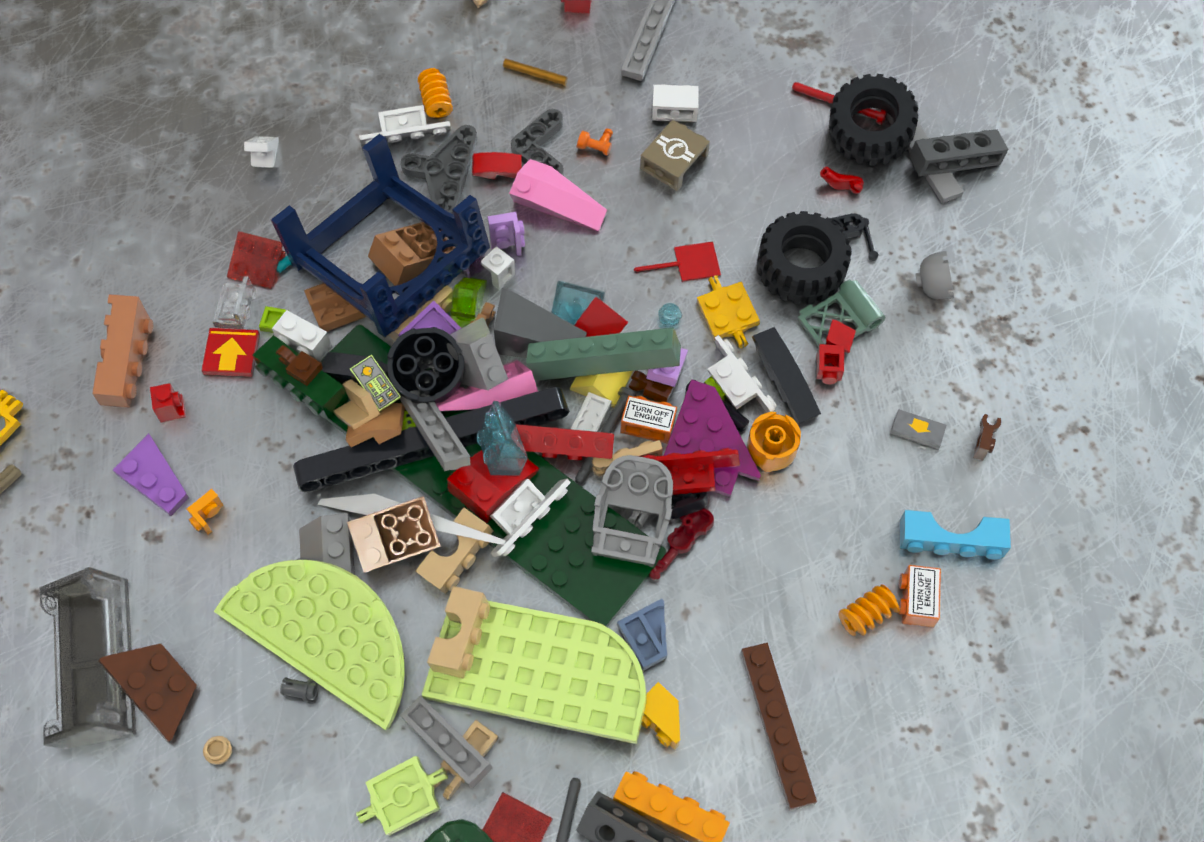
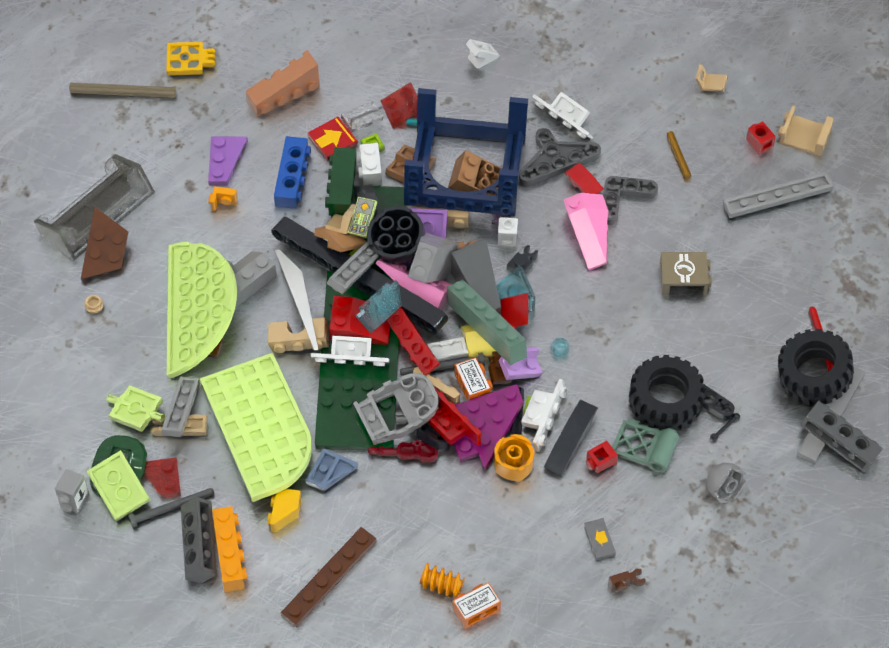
camera: 55 degrees right, 5 degrees down
red brick [150,383,186,423] -> none
reddish brown plate [276,345,323,386] -> none
dark grey pin [280,677,318,702] -> none
slope [347,496,441,573] -> none
light orange piece [418,68,453,118] -> none
tan arch [427,586,490,679] -> none
clear neon green slope [451,277,487,321] -> none
lavender bracket [488,212,525,256] -> none
orange piece [577,128,613,156] -> none
red piece [634,242,721,282] -> none
white brick [652,84,698,122] -> none
yellow plate [697,276,760,348] -> none
red arm [820,167,864,194] -> none
red slope [826,319,856,353] -> none
medium azure arch [900,510,1011,560] -> none
none -> blue brick [274,136,311,209]
none -> black plate [506,245,538,278]

